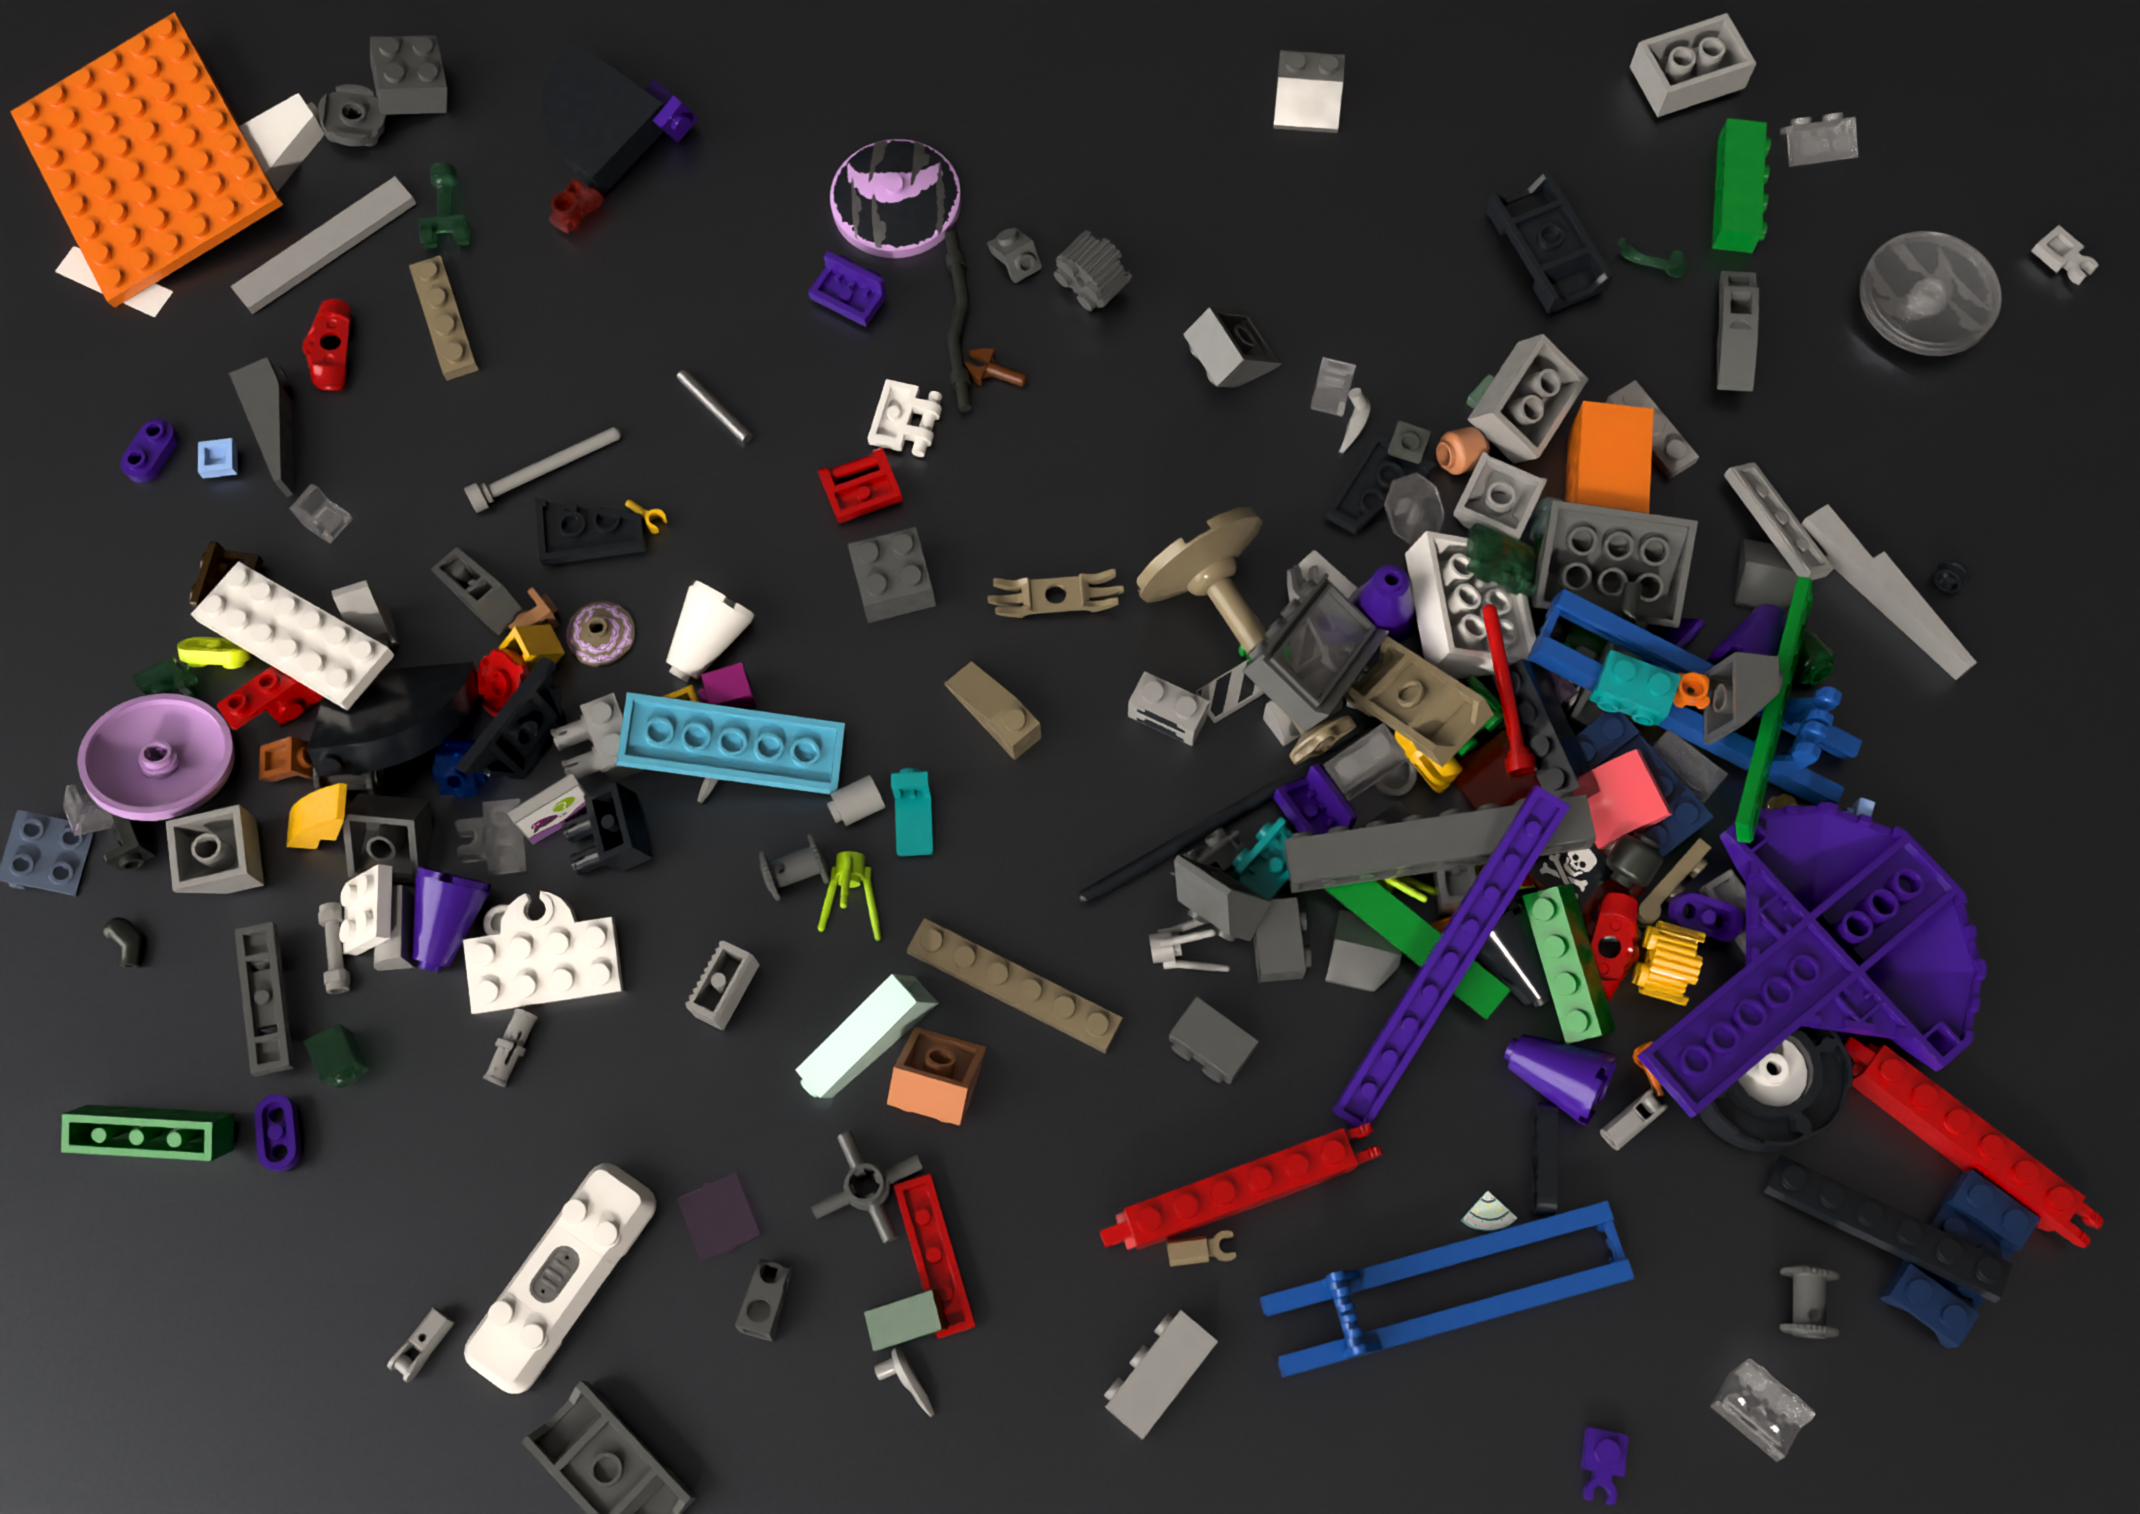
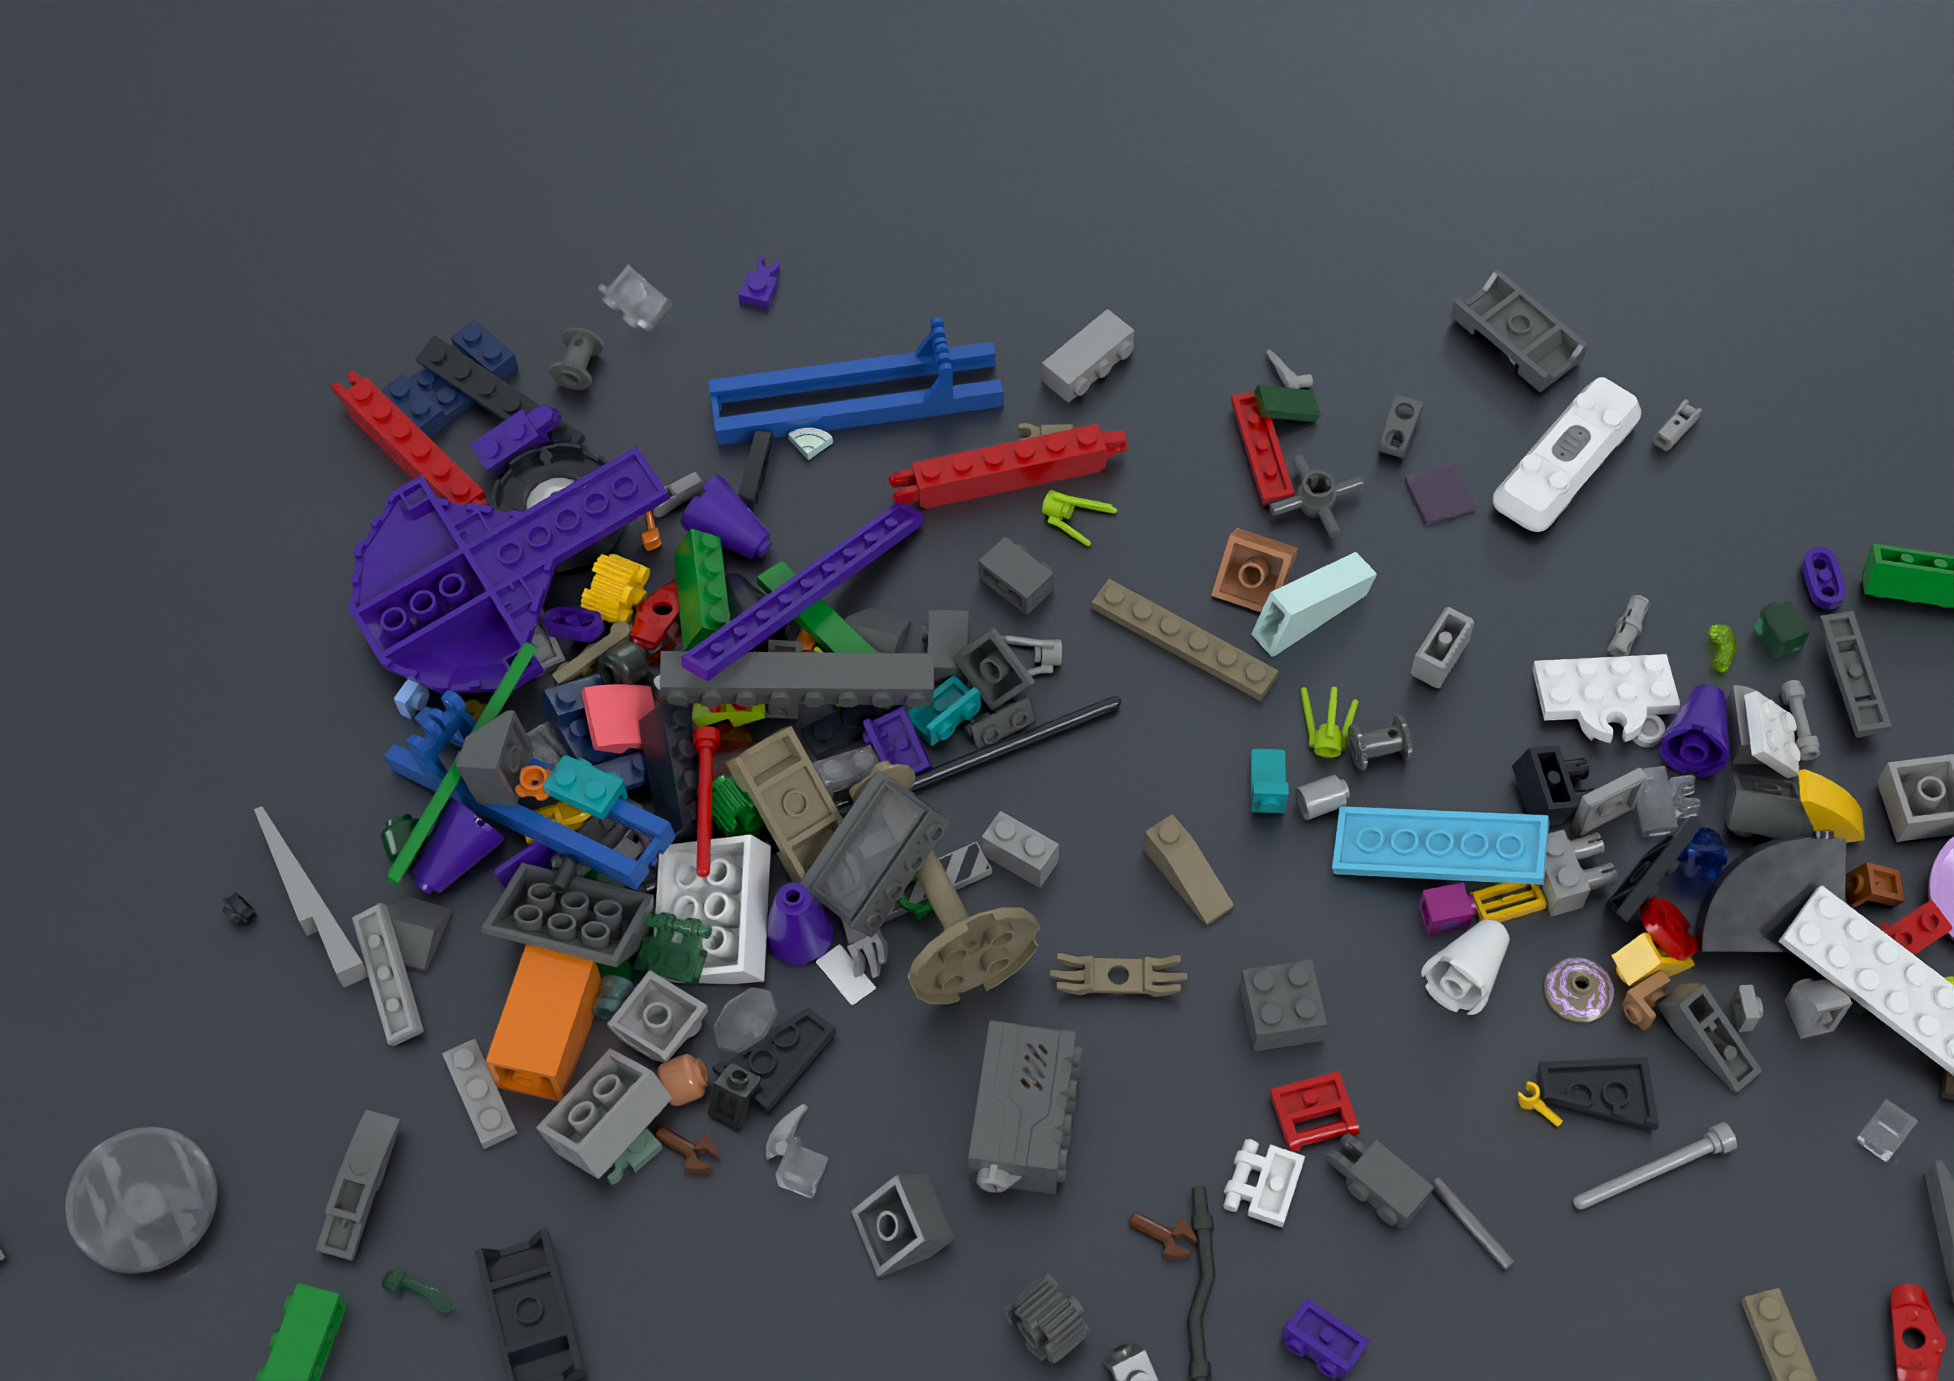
camera: 175 degrees left, 10 degrees down
none -> dark purple hinge [470,404,562,476]
none -> reddish brown bar [655,1126,720,1174]
none -> dark grey piece [968,1020,1082,1194]
none -> lime plant [1042,490,1117,546]
none -> dark grey hinge [1326,1133,1434,1230]
none -> clear neon green arm [1708,623,1738,672]
none -> light grey plate [1731,984,1763,1032]

